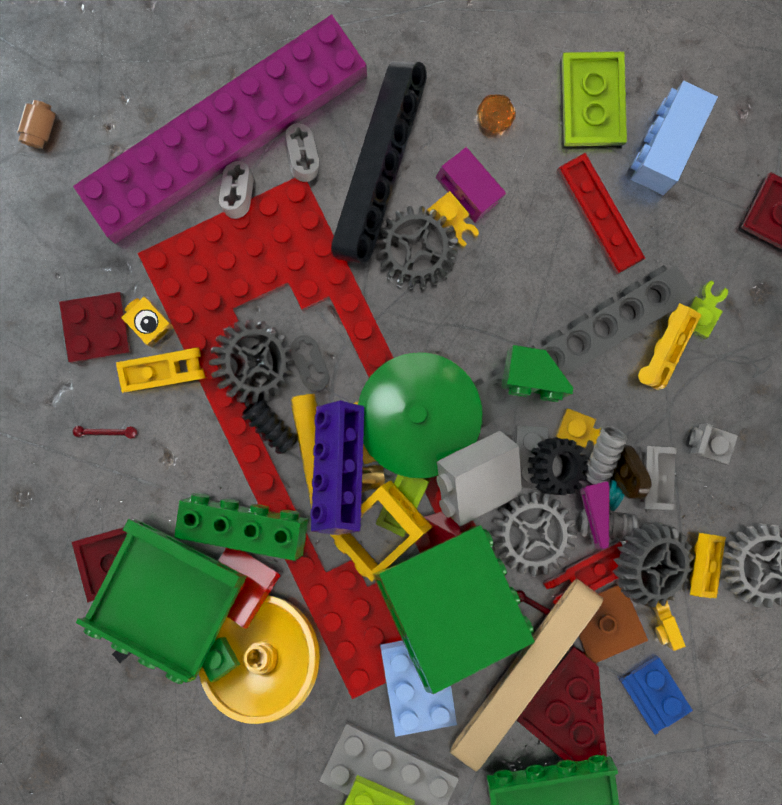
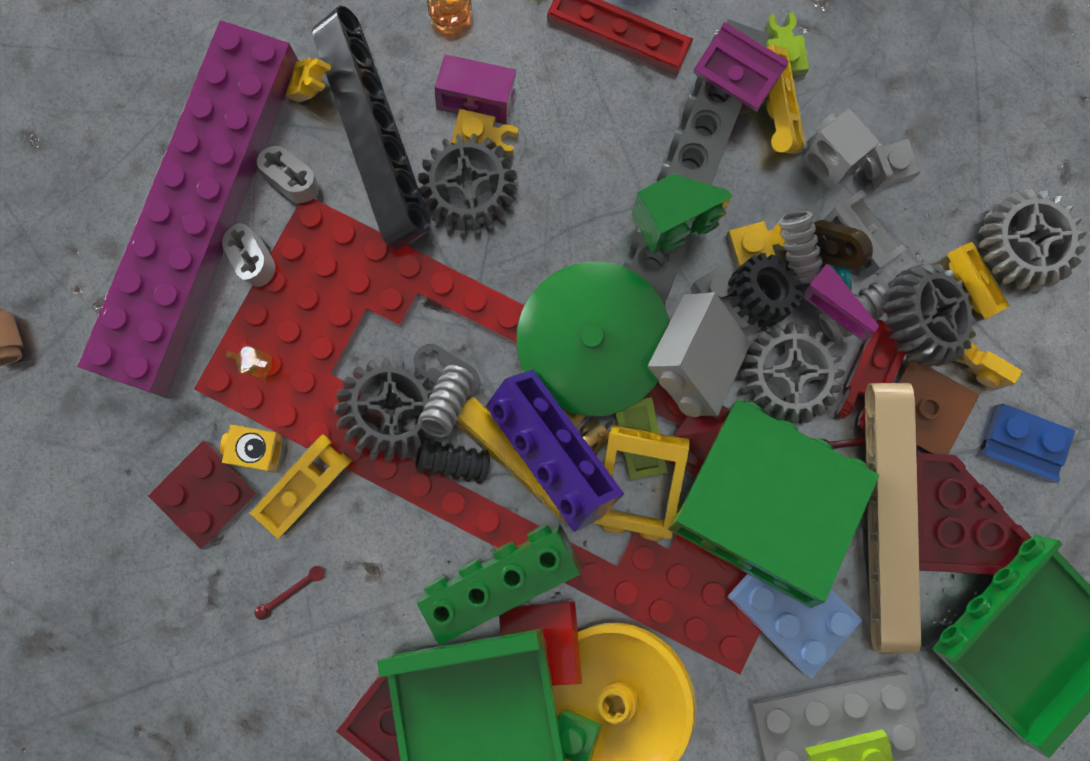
camera: 35 degrees left, 5 degrees down
none -> clear yellow piece [226,346,273,380]
none -> yellow plate [285,57,331,102]
none -> light grey piece [418,365,475,437]
none -> magenta plate [693,22,789,112]
none -> light grey brick [802,108,880,190]

